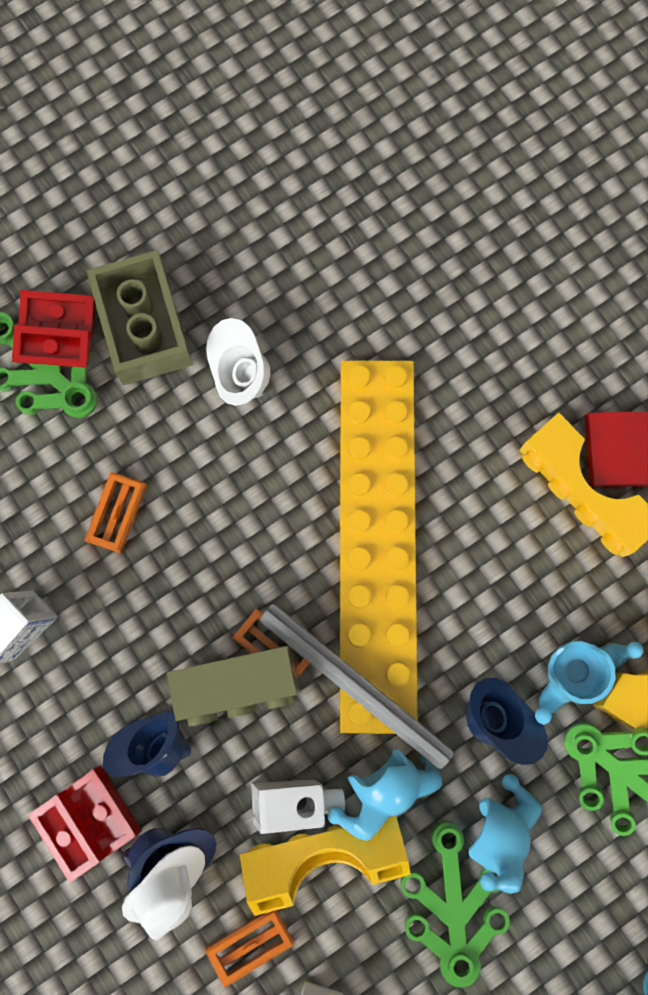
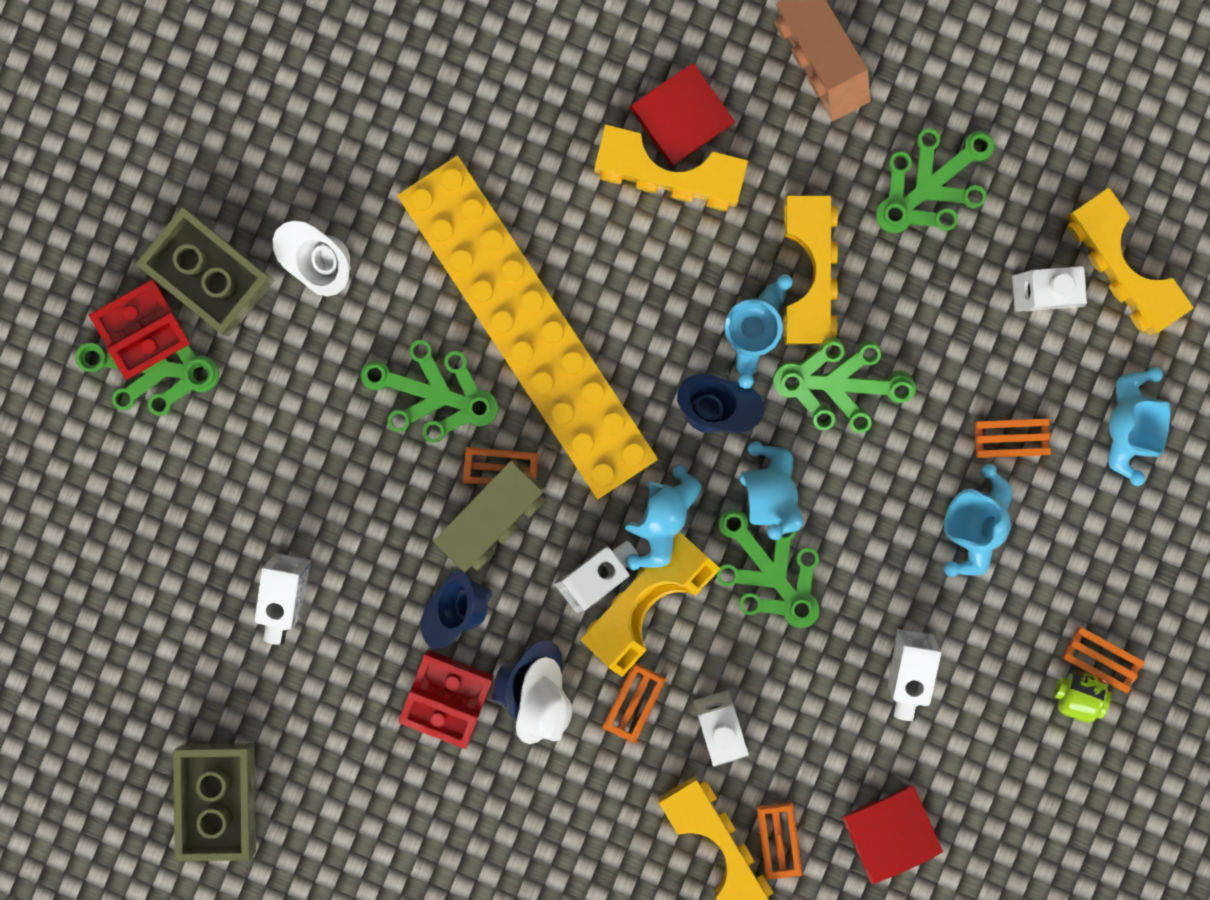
camera: 30 degrees left, 10 degrees up
orange tile [84,471,147,554] -> none
light grey axle [260,604,454,769] -> none
none -> bright green plant [361,340,498,443]

